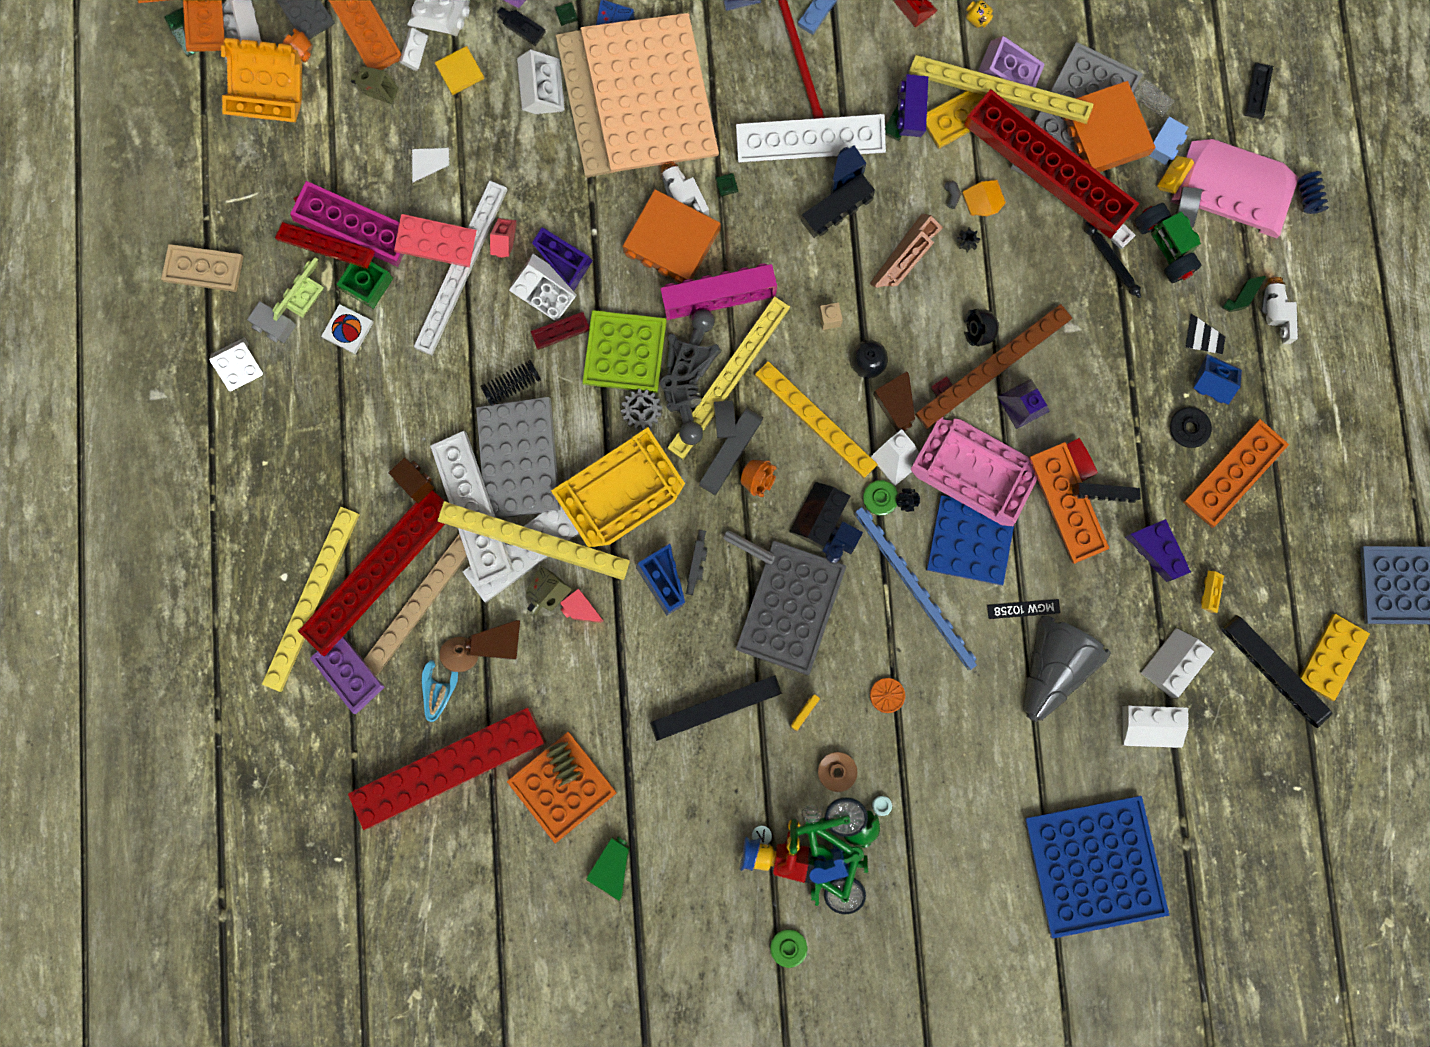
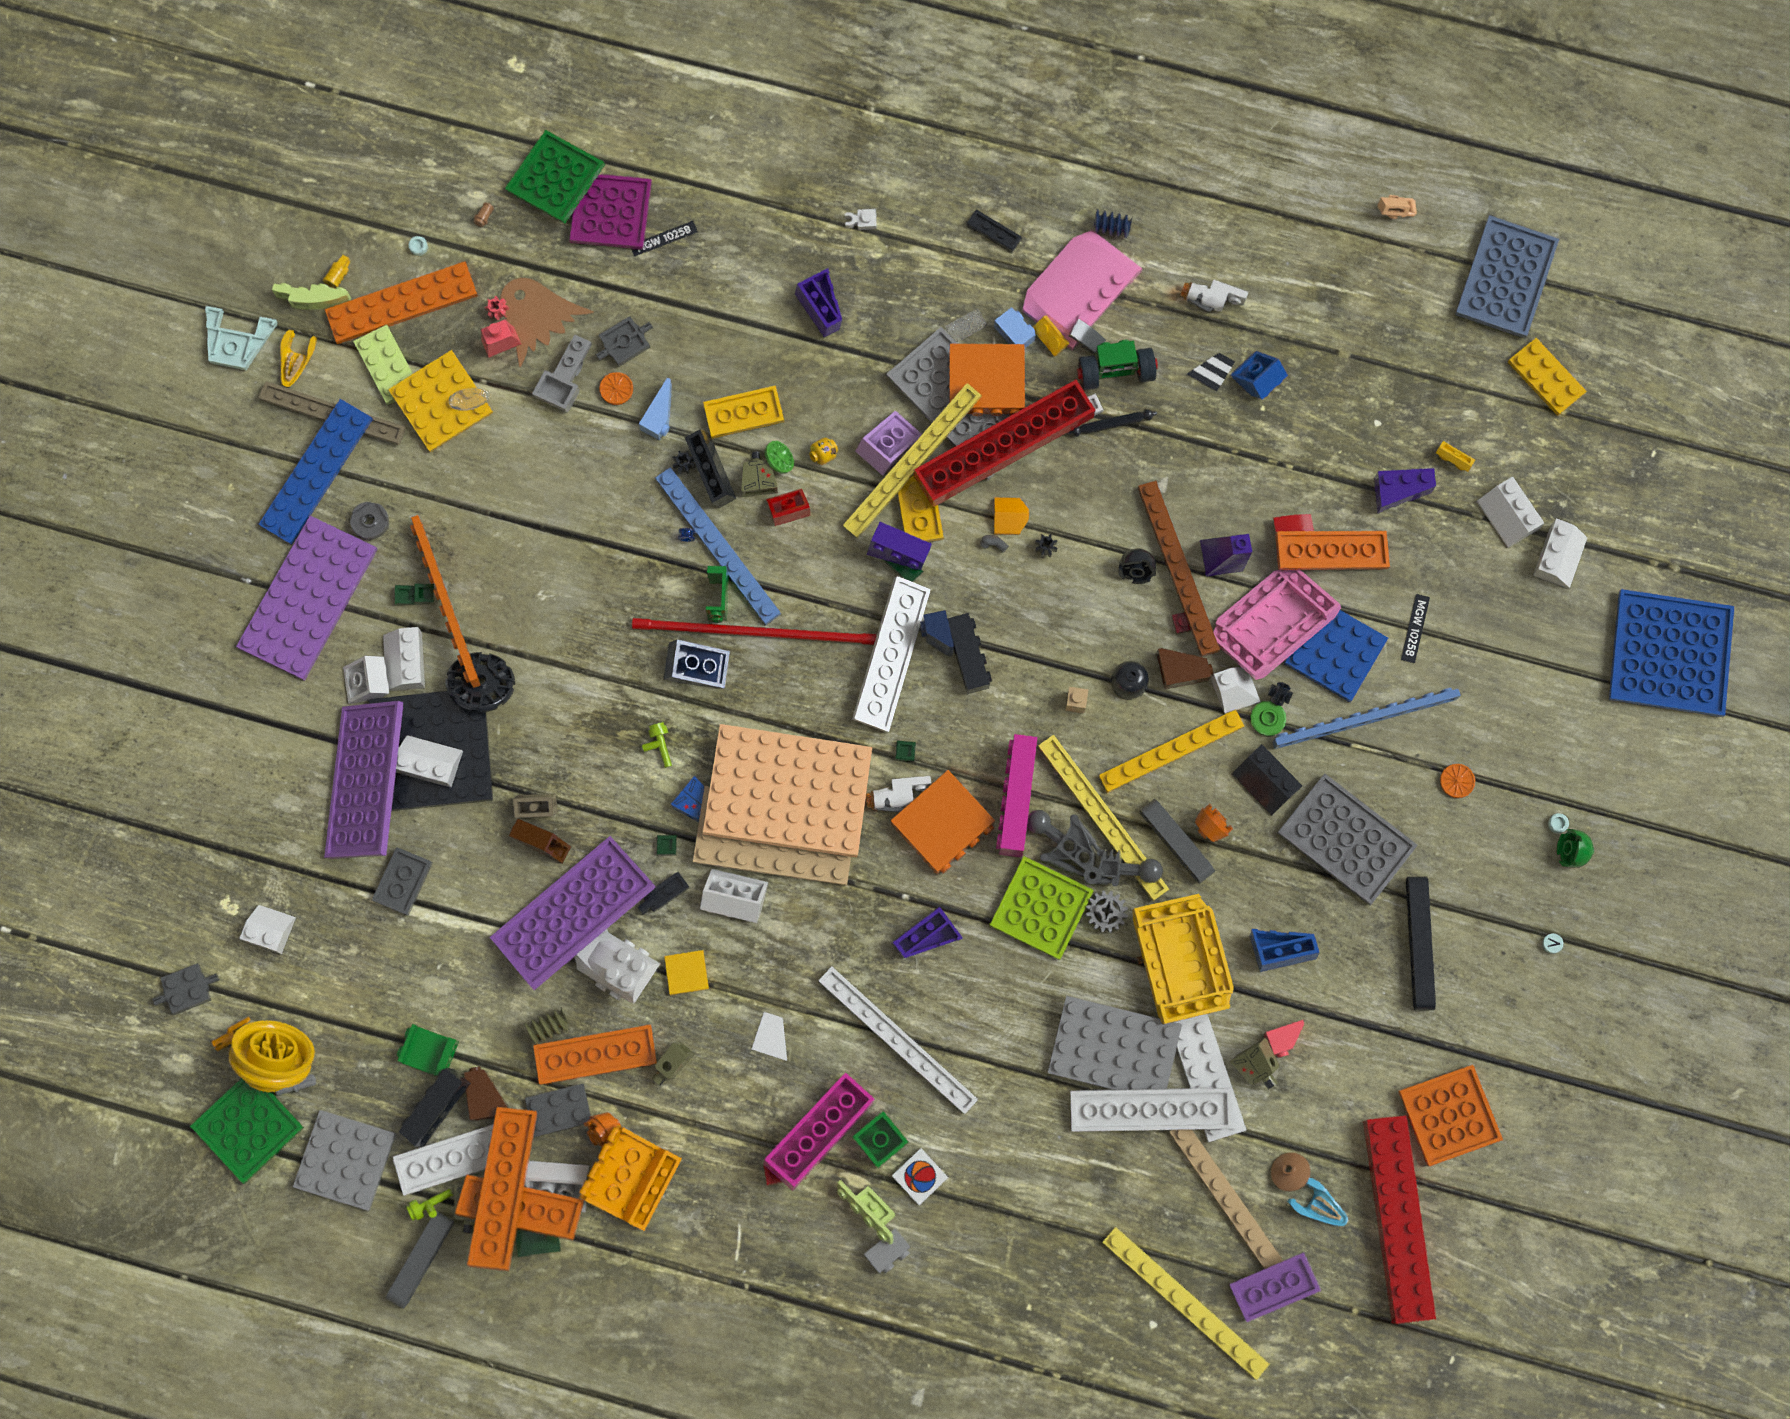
camera: 75 degrees left, 5 degrees down
tan plate [161,244,244,292] -> none
white bracket [209,337,263,391] -> none
red tile [275,222,375,269] -> none
red plate [298,490,445,657] -> none
reddish brown brick [388,457,435,503] -> none
coral plate [394,214,477,268] -> none
white plate [399,27,428,71] -> none
light yellow plate [438,501,630,580] -> none
reddish brown slope [464,620,520,660] -> none
black piece [480,359,541,406] -> none
coral slope [490,218,516,258] -> none
white slope [509,254,576,321] -> none
dark red plate [530,312,590,350] -> none
olive piece [545,742,581,787] -> none
green slope [586,836,630,901] -> none
dark grey plate [685,529,708,595] -> none
dark grey slope [714,401,736,439] -> none
light grey axle [724,531,776,564] -> none
piece [740,797,868,915] -> none
bright green wheel [770,929,808,968] -> none
yellow tile [790,694,820,731] -> none
medium nougat dish [818,752,858,792] -> none
dark blue brick [822,522,863,563] -> none
nougat wedge [870,214,943,288] -> none
dark grey cone [1023,616,1111,722] -> none
black piece [1072,483,1141,503] -> none
black wheel [1170,407,1212,448] -> none
orange plate [1183,419,1289,528] -> none
black beam [1221,615,1333,728] -> none
dark green piece [1222,276,1266,312] -> none

